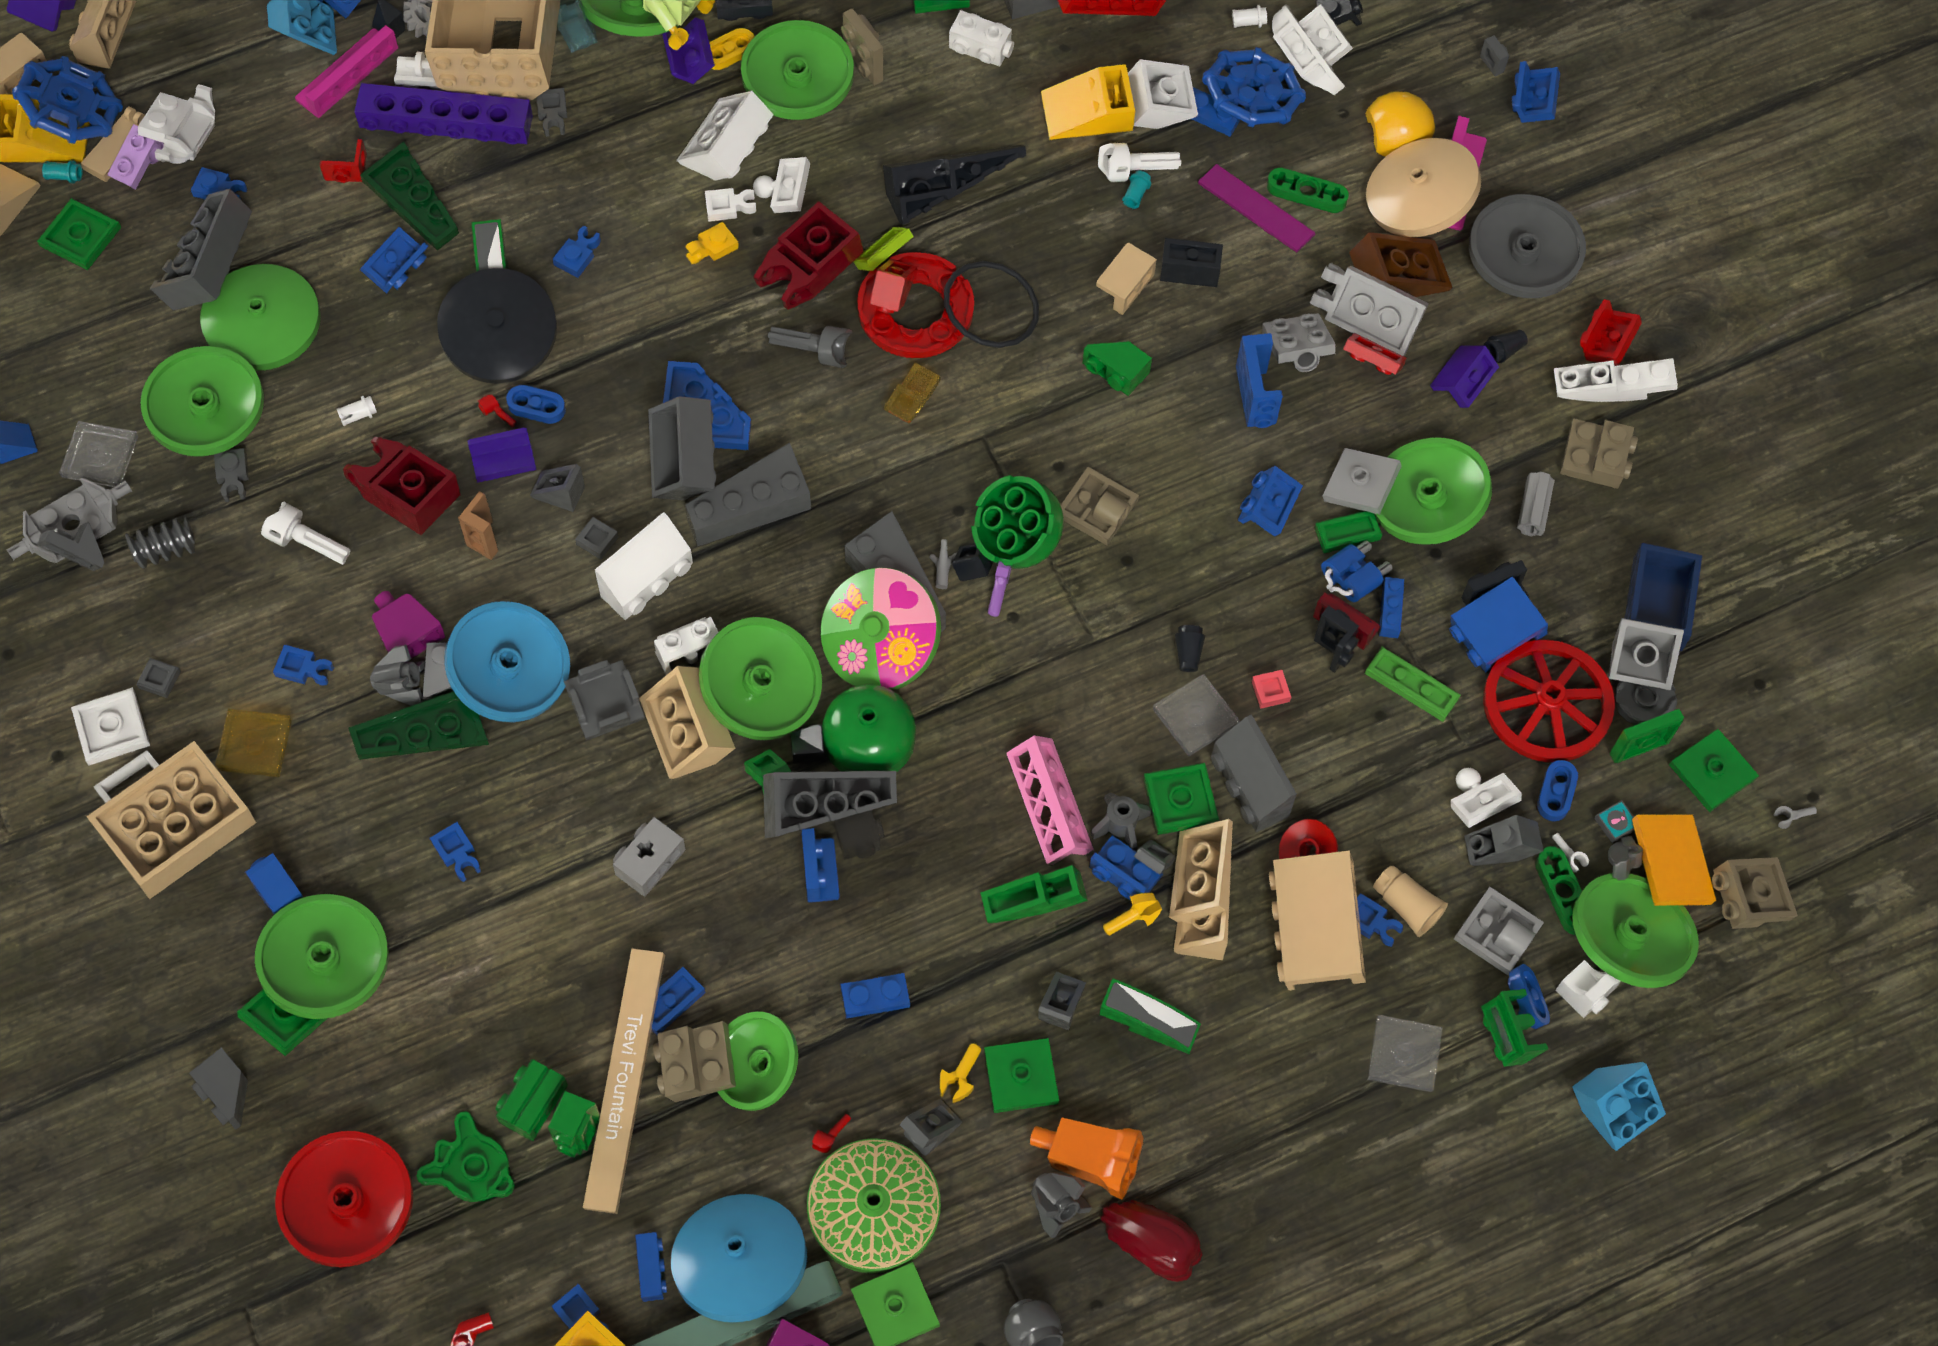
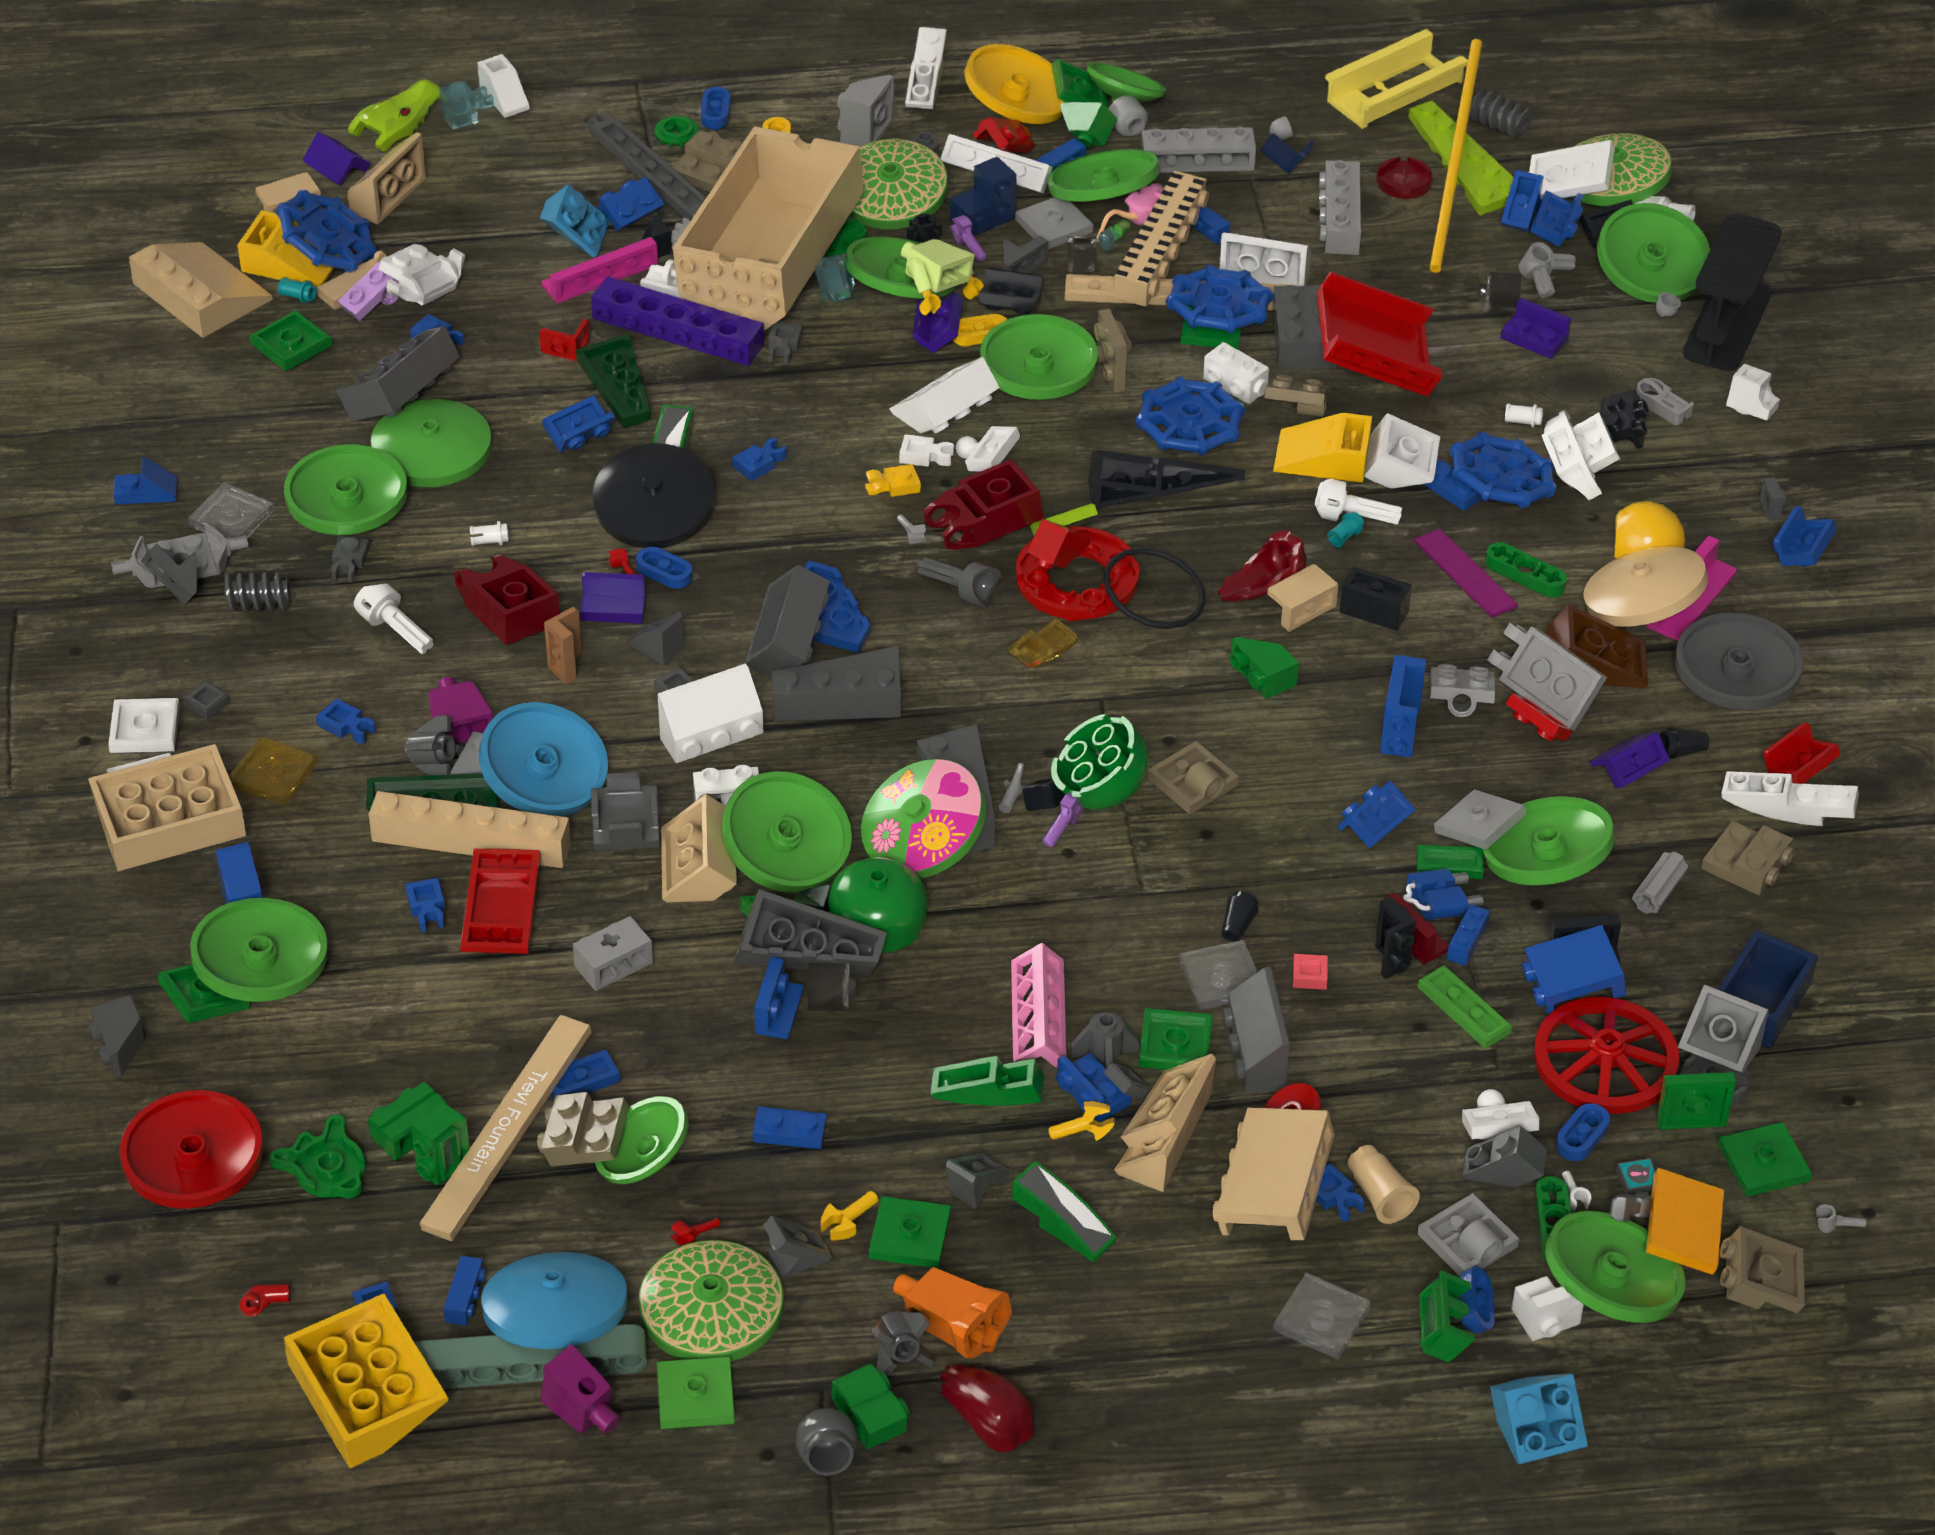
camera: 20 degrees right, 20 degrees down
none -> tan brick [369,791,571,868]
none -> red slope [460,848,540,954]
none -> green brick [831,1364,910,1449]
none -> light grey hand [897,514,926,544]
none -> blue plate [1135,376,1246,456]
none -> dark red hair [1218,531,1307,602]
none -> dark tan plate [1264,375,1329,418]

